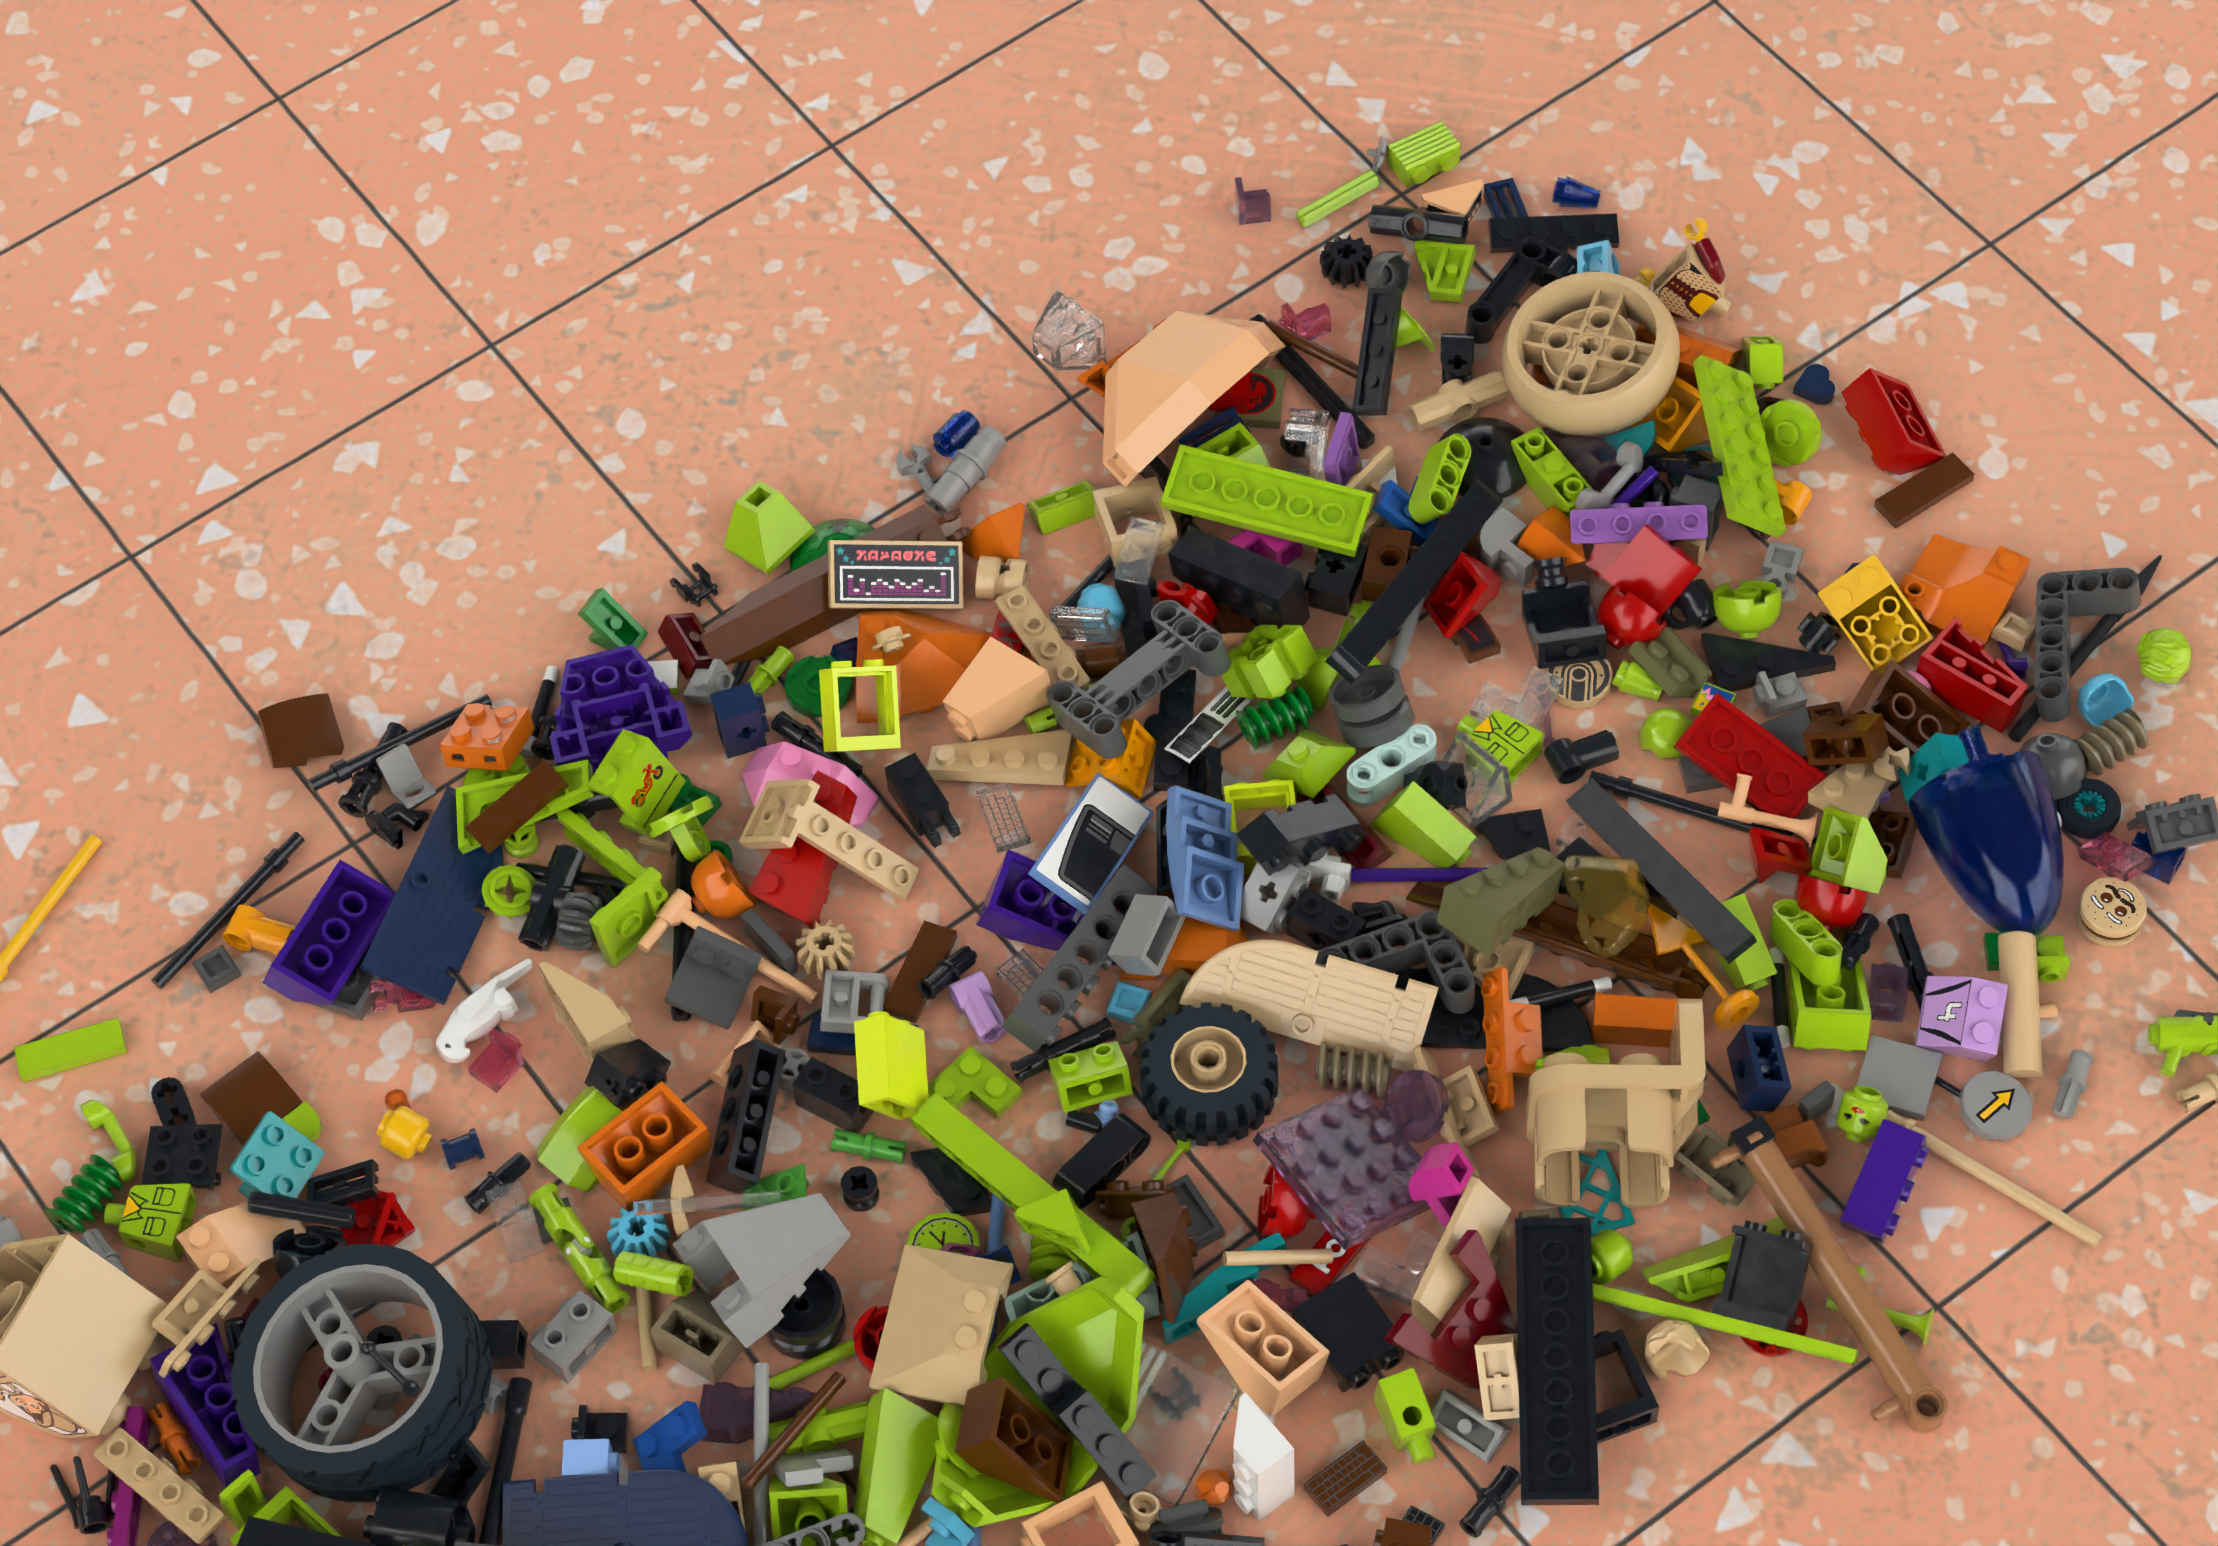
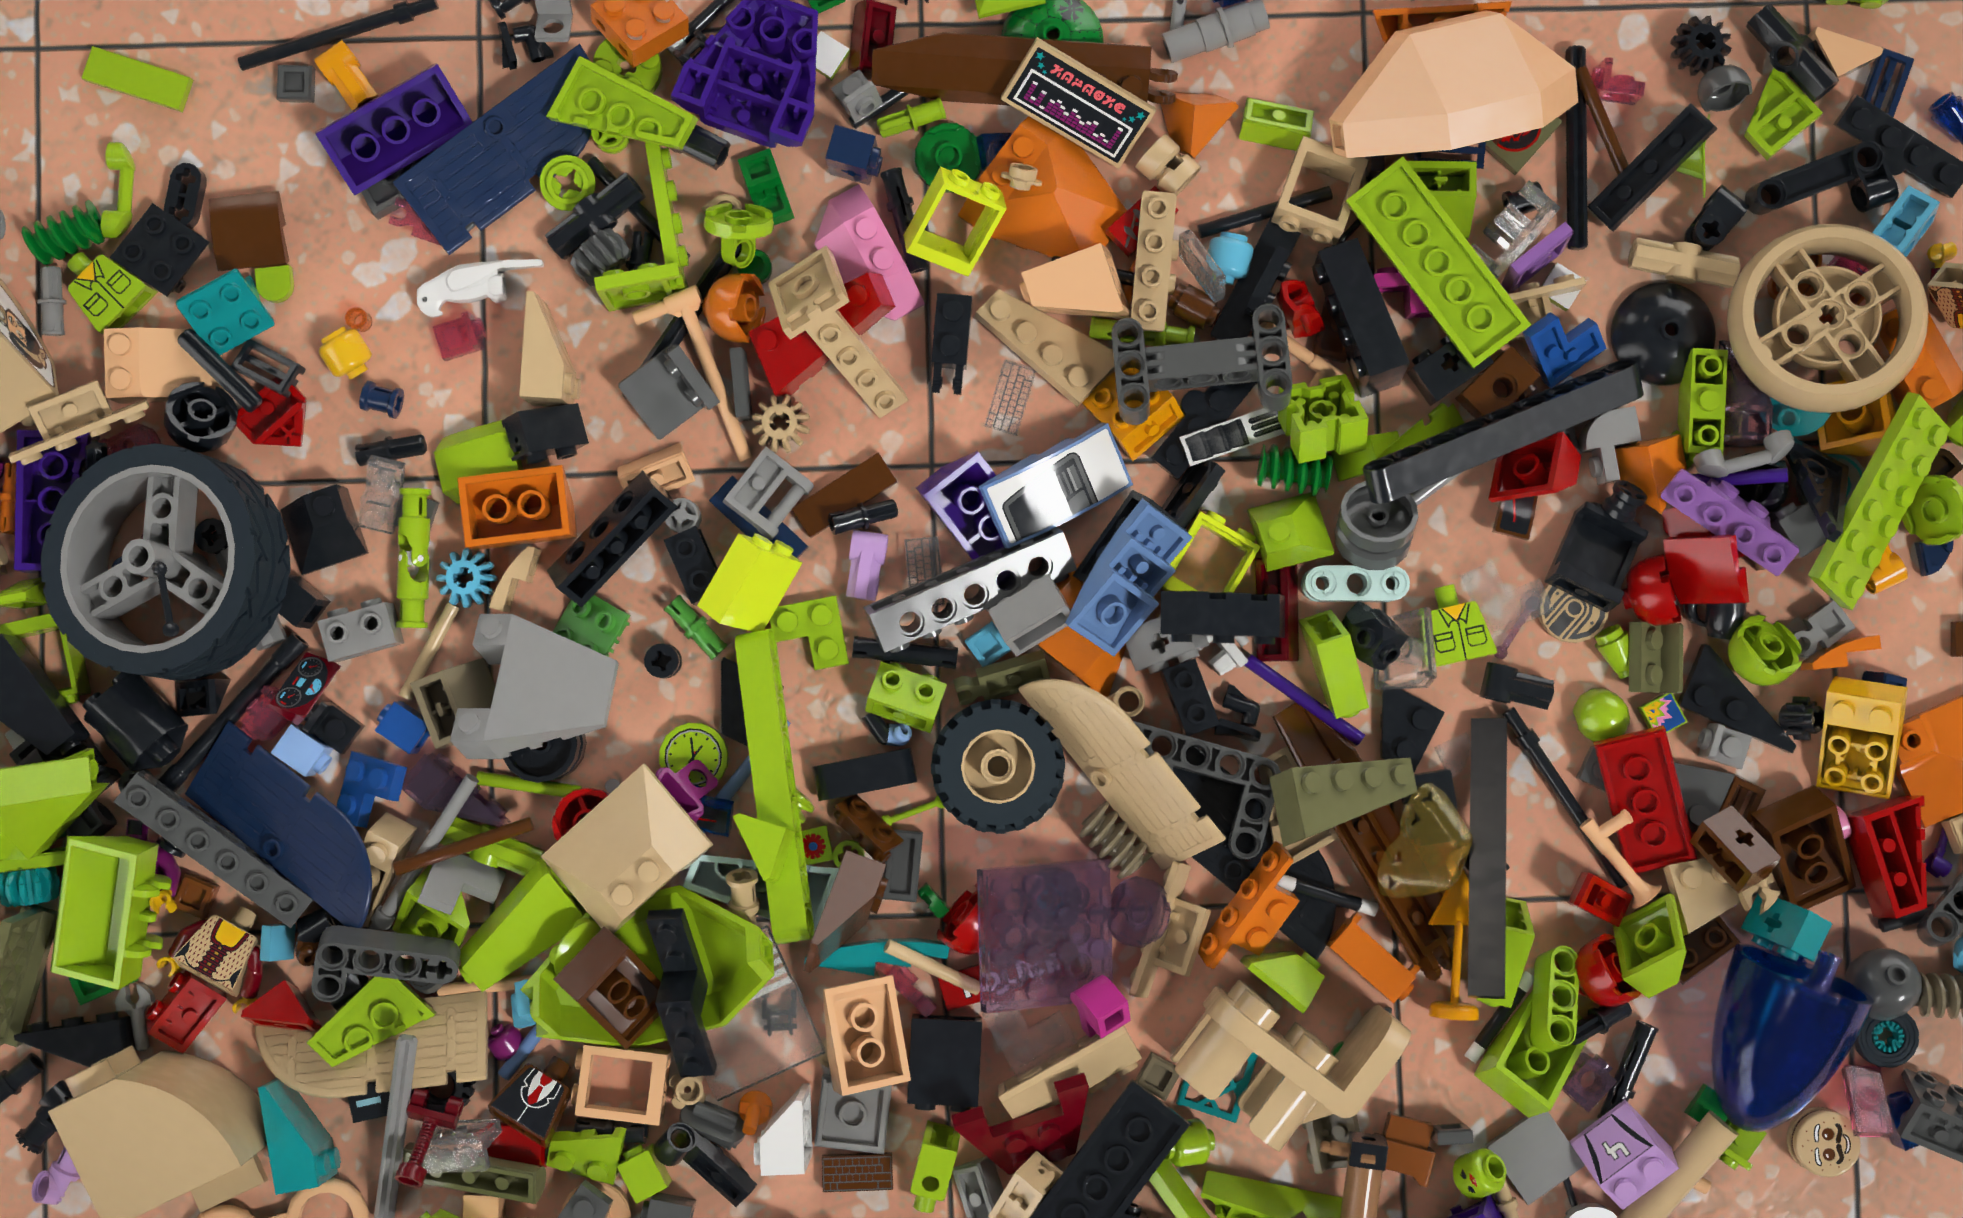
camera: 35 degrees right, 30 degrees up
reddish brown tile [465,760,568,854] -> none
lime panel [587,729,686,838] -> none
lime axle [613,1251,694,1297] -> none
clear bar [633,1191,782,1216] -> none
reddish brown bracket [751,985,800,1045] -> none
clear tile [1114,517,1164,585] -> none
lime beam [1408,434,1471,524] -> none
dark blue brick [1726,1024,1792,1112] -> none
none -> clear pink brick [241,686,290,741]
none -> slope [268,652,341,726]
none -> black slope [280,484,369,576]
none -> blue brick [375,701,430,754]
none -> light grey tile [814,1074,892,1154]
none -> green tile [918,882,950,919]
none -> orange slope [1801,635,1882,670]
none -> dark blue tile [1914,540,1954,576]

